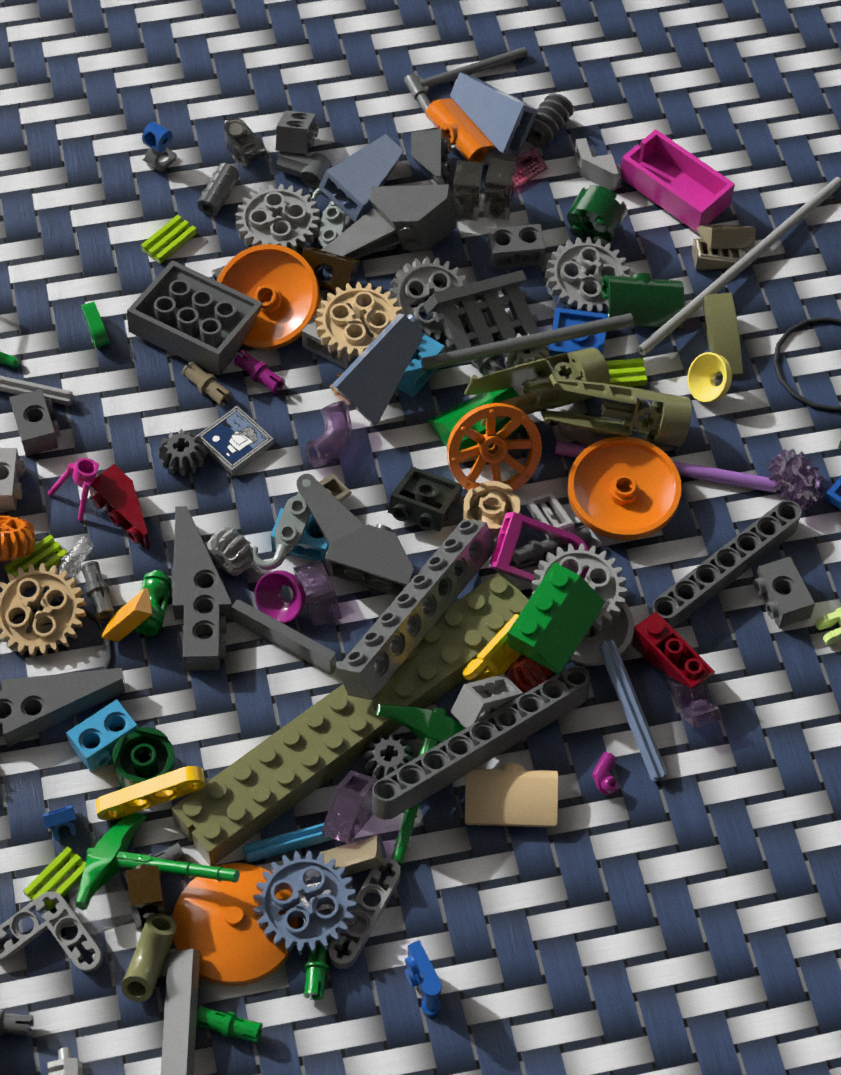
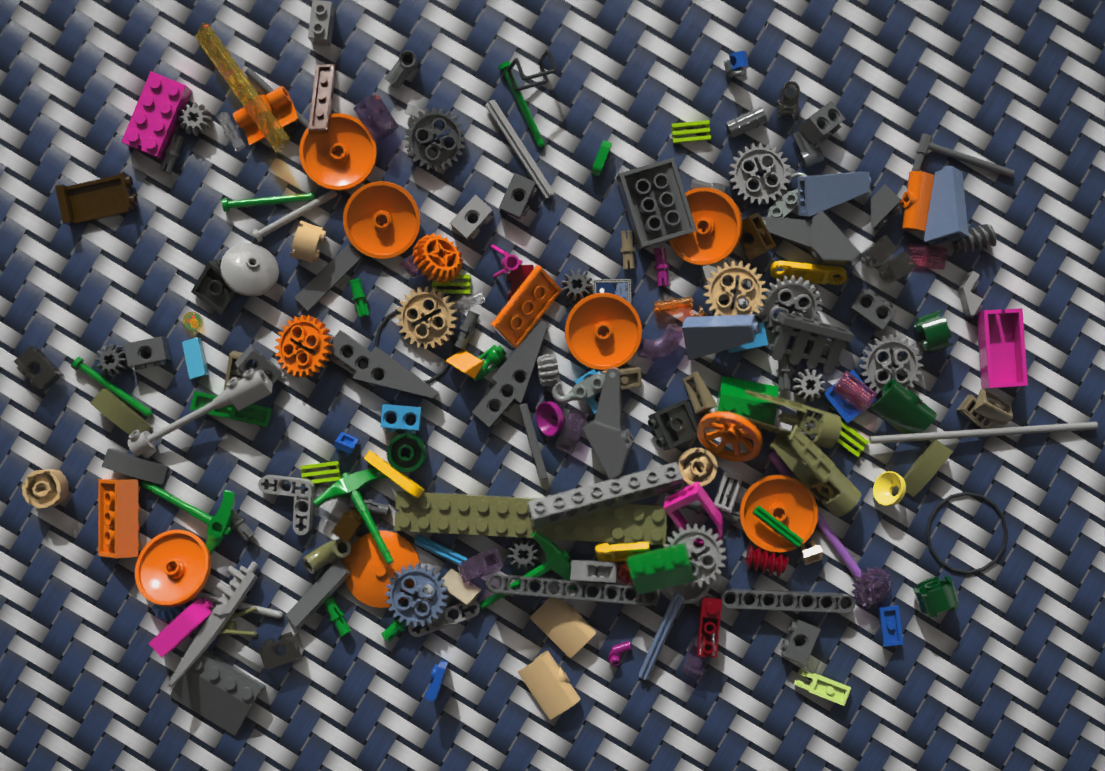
camera: 45 degrees right, 30 degrees up
dark grey piece [421,313,634,371] -> none
none -> orange tile [490,265,561,349]
none -> tan panel [518,650,581,719]
none -> orange dish [565,293,642,370]
none -> clear orange pin [653,296,693,314]
none -> dark tan slope [683,372,717,414]
none -> dark red piece [745,545,788,578]
none -> green axle [753,506,803,548]
none -> yellow plate [770,261,847,285]
none -> tan tile [801,540,823,565]
none -> clear pink slope [832,371,877,412]

